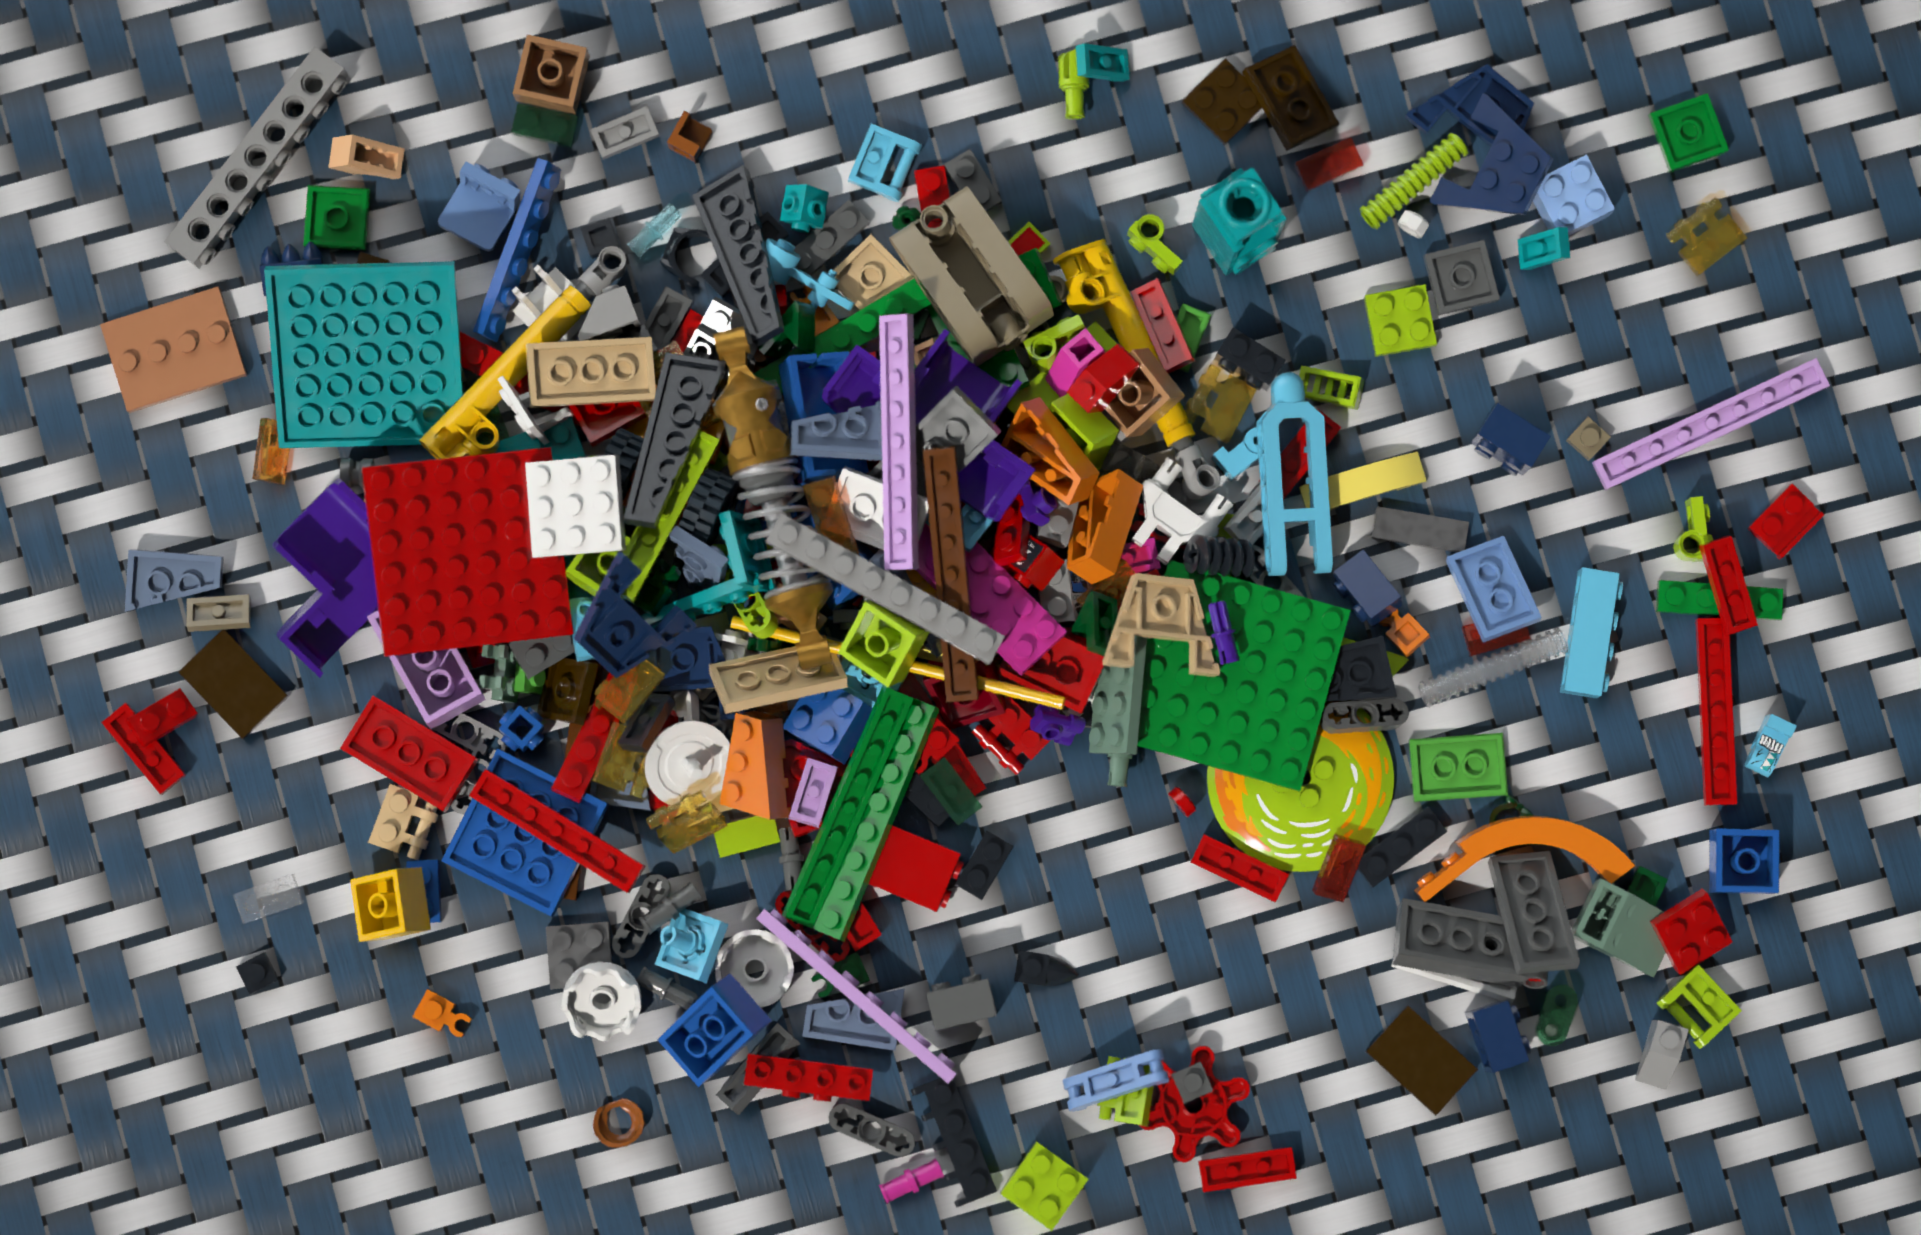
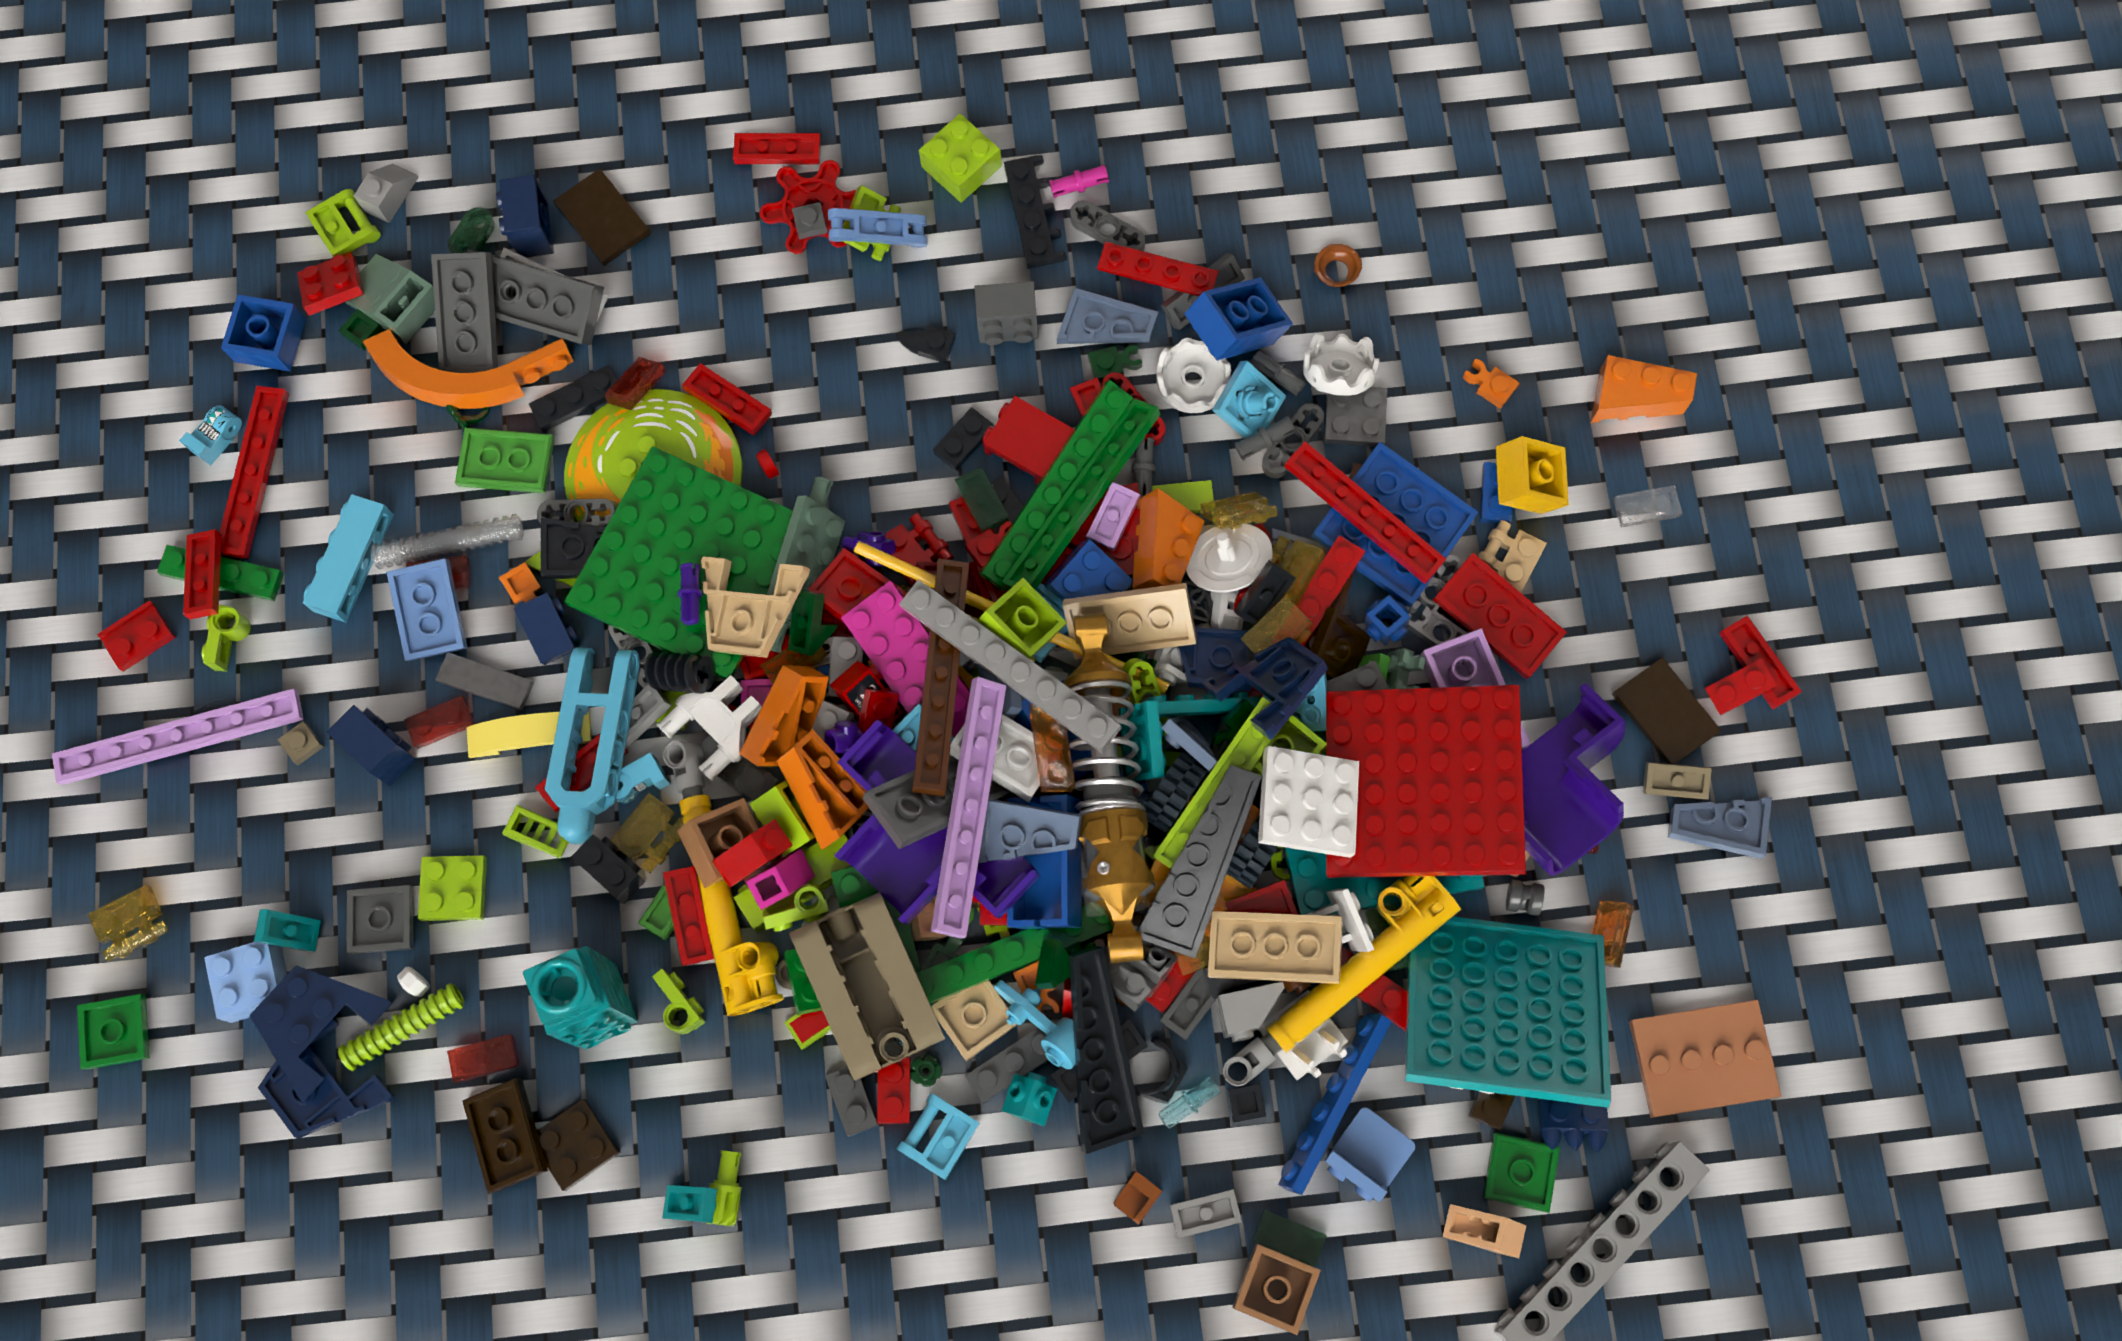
camera: 165 degrees left, 10 degrees down
black plate [236,952,279,995] -> none
lavender plate [756,909,956,1083] -> none
none -> clear red plate [404,696,475,749]
none -> orange wedge [1590,355,1697,423]

